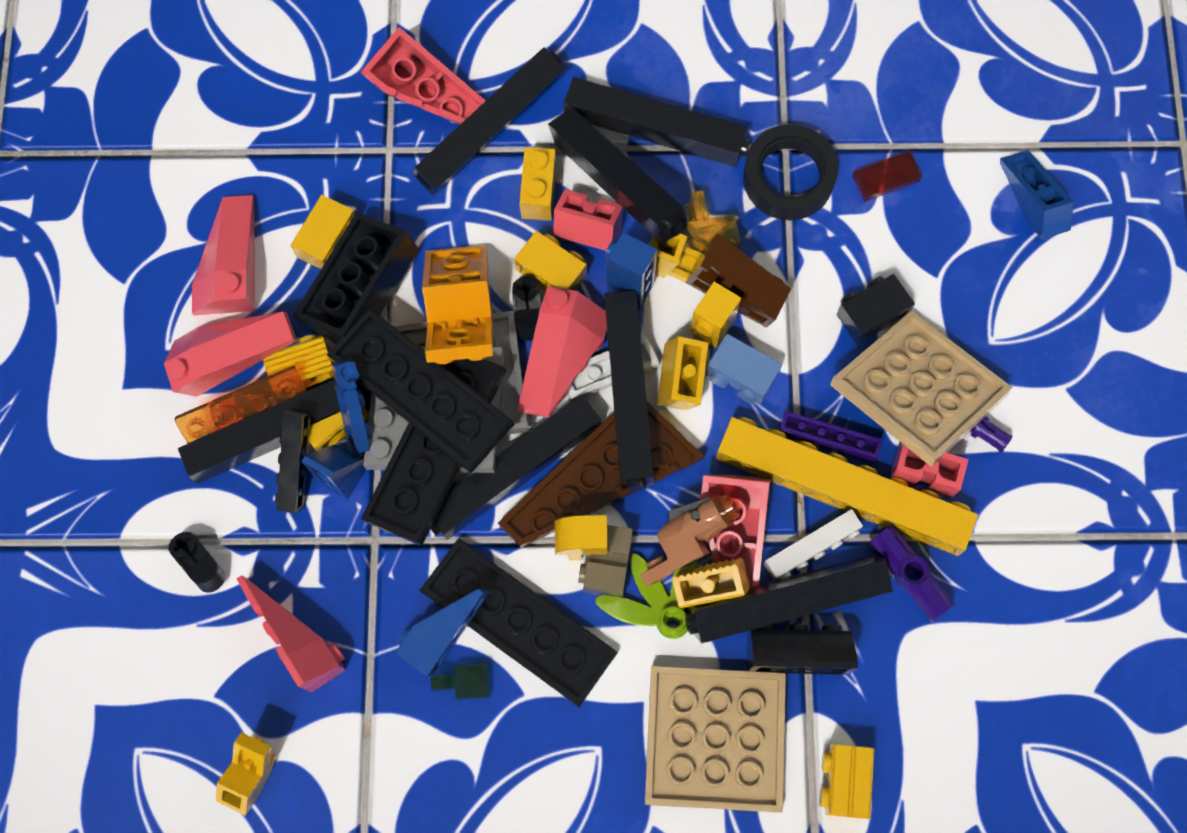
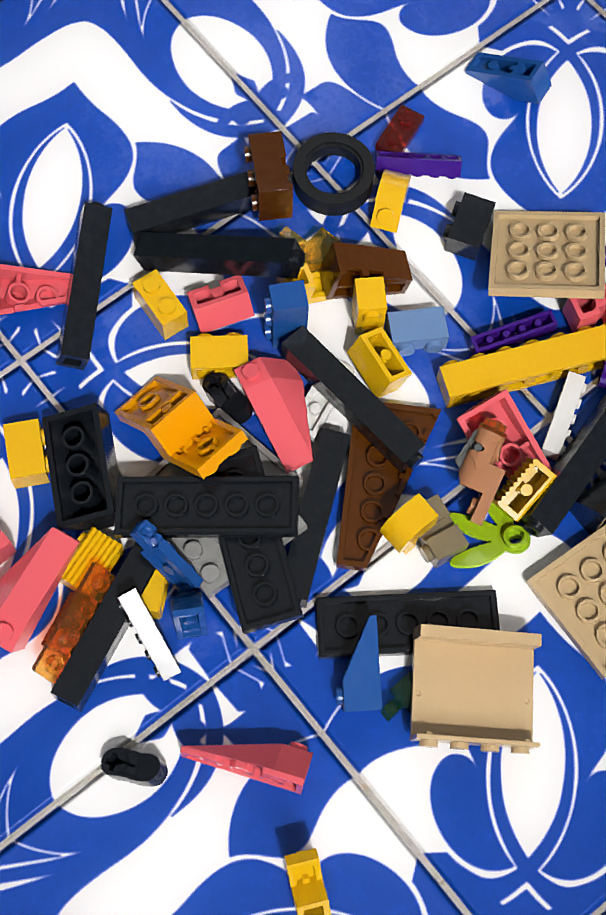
camera: 45 degrees left, 5 degrees down
none -> reddish brown wedge [243,131,293,221]
none -> yellow brick [370,169,412,233]
none -> dark purple piece [376,151,462,179]
none -> tan panel [410,624,542,755]

